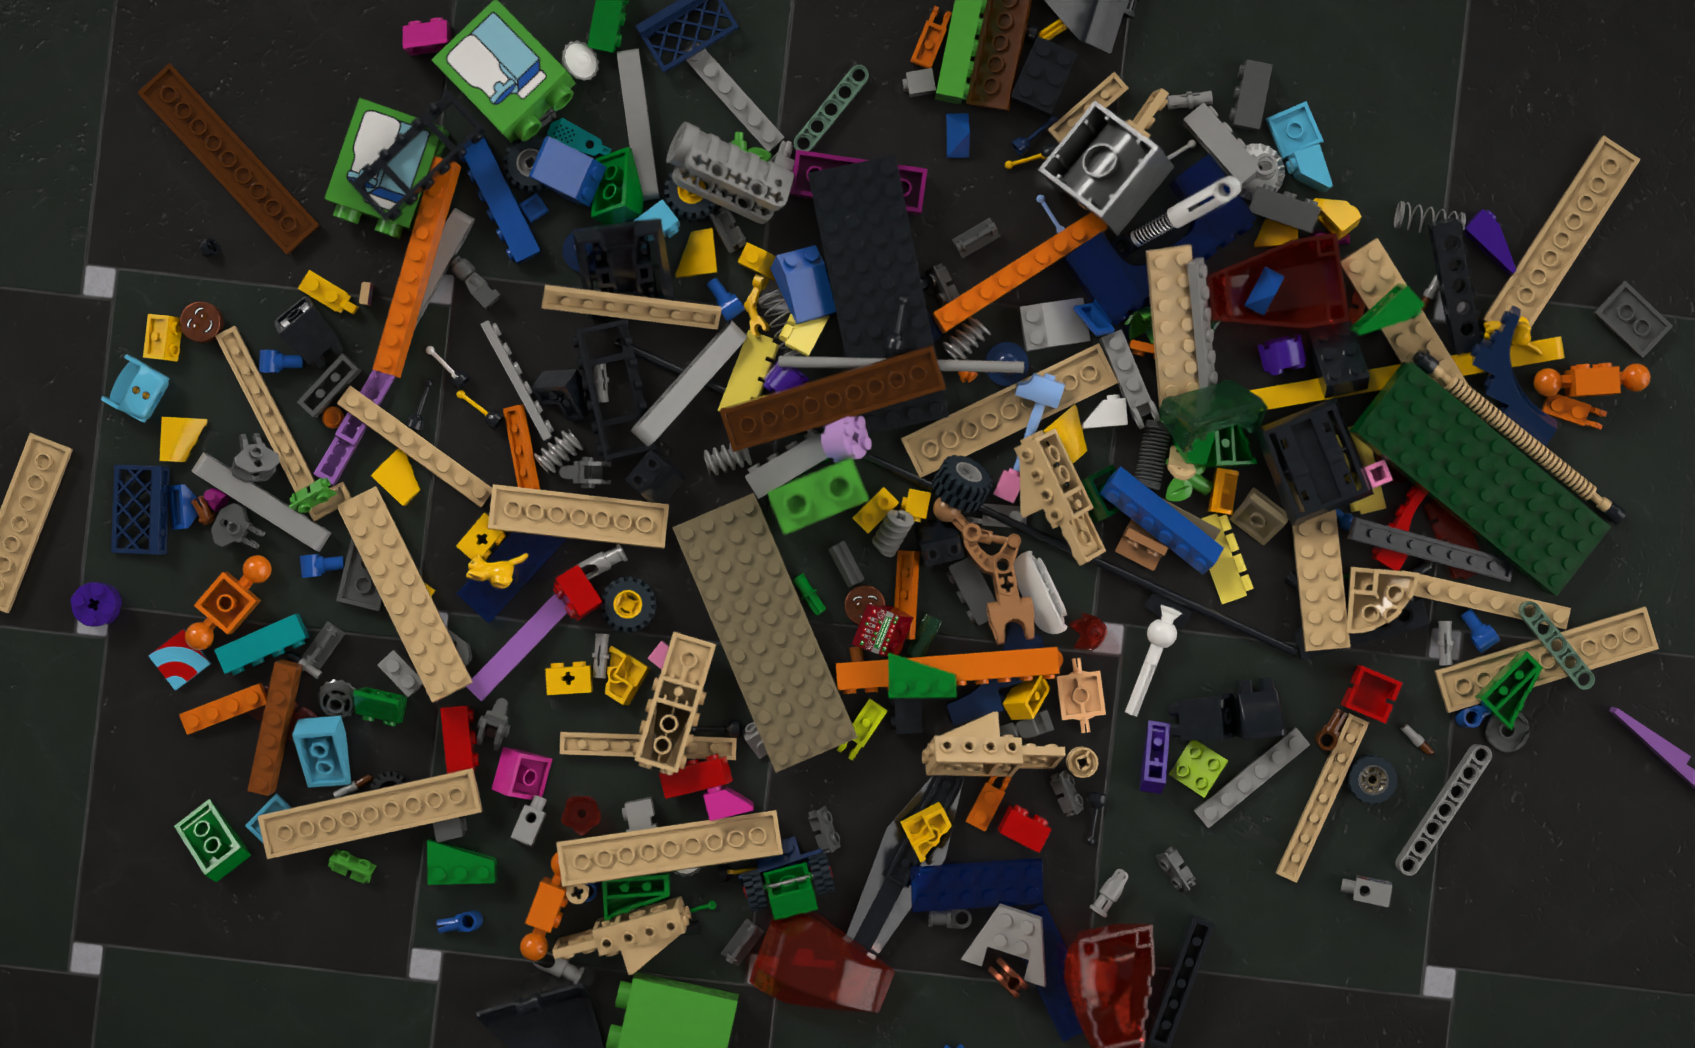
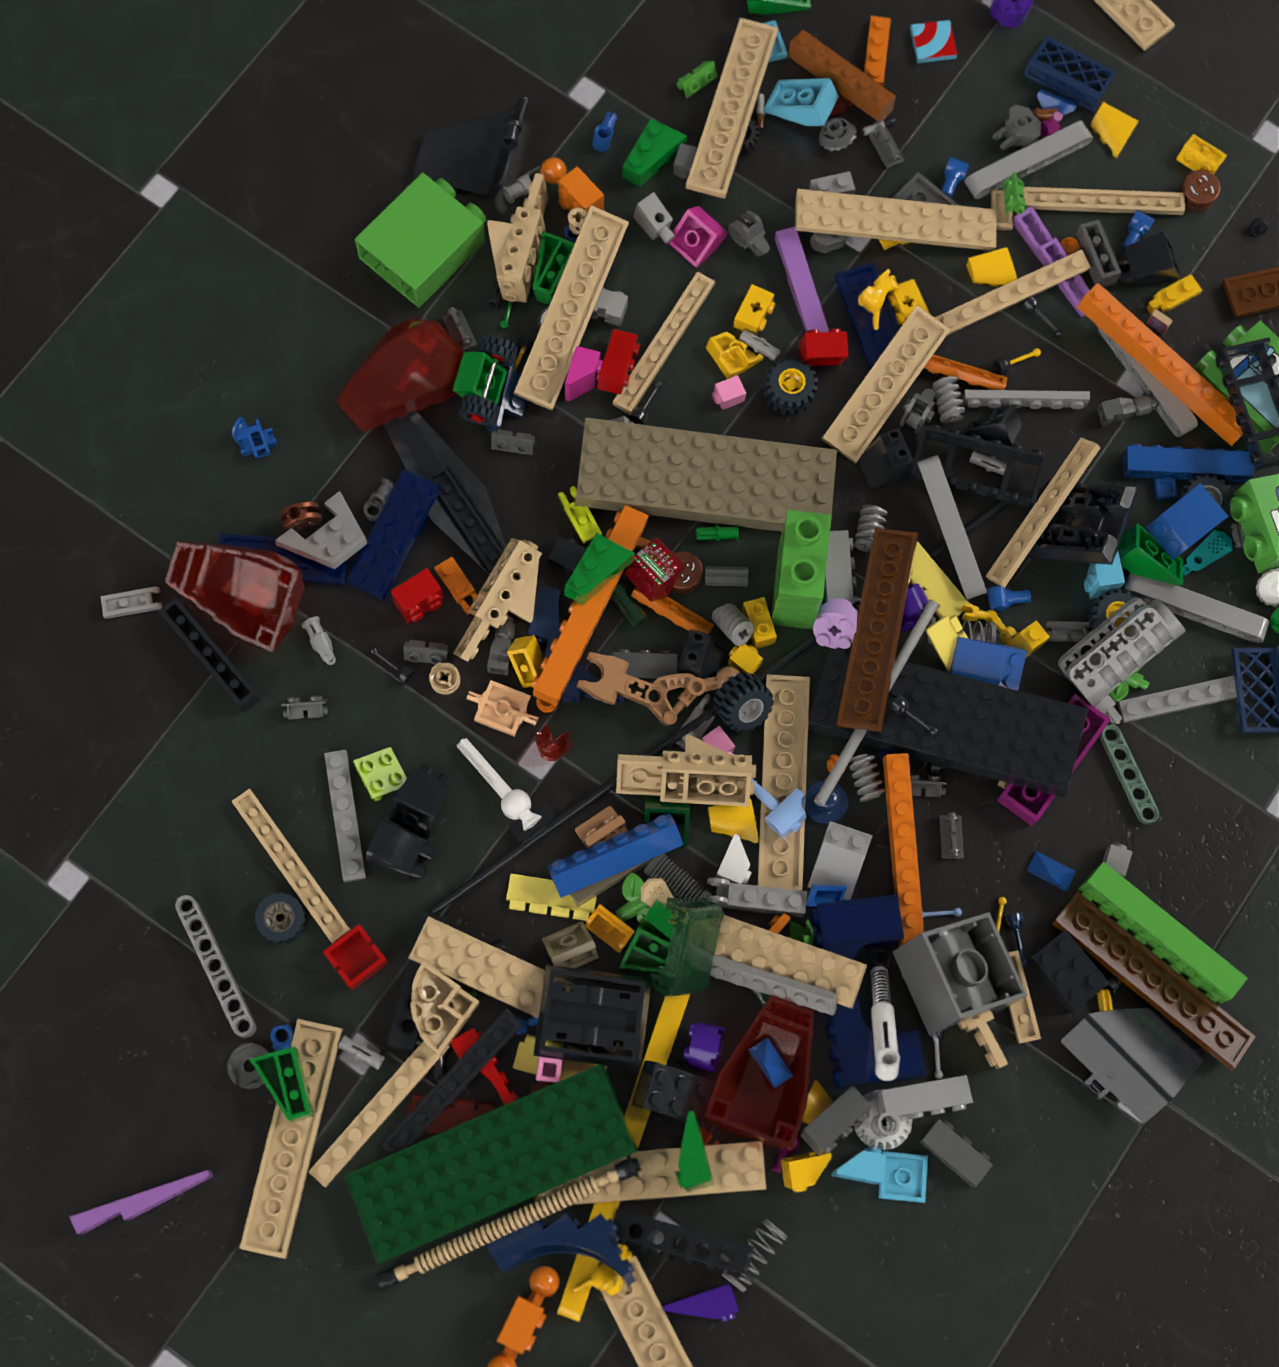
camera: 115 degrees right, 15 degrees down
medium azure piece [101,354,170,423] -> none
orange brick [185,555,271,650] -> none
teal brick [214,613,309,676] -> none
dark grey hinge [231,433,280,483] -> none
green slope [353,687,408,726] -> none
hinge [426,346,470,390] -> none
red brick [440,704,479,774] -> none
clear red piece [561,796,601,835] -> none
light grey piece [577,544,628,580] -> none
tan wedge [632,632,716,775] -> none
yellow slope [676,228,717,278] -> none
yellow slope [900,802,952,862] -> none
orange hinge [910,6,952,69] -> none
white brick [1014,551,1067,634] -> none
dark purple slope [1140,720,1170,794] -> none
light grey pin [1167,91,1213,110] -> none
reddish brown pin [1314,708,1348,751] -> none
light grey torso [1341,876,1393,907] -> none
light grey piece [1401,724,1435,755] -> none
light grey piece [1421,275,1439,312] -> none
blue pin [1461,609,1500,653] -> none
sand green beam [1518,601,1595,690] -> none
orange hinge [1542,394,1607,430] -> none

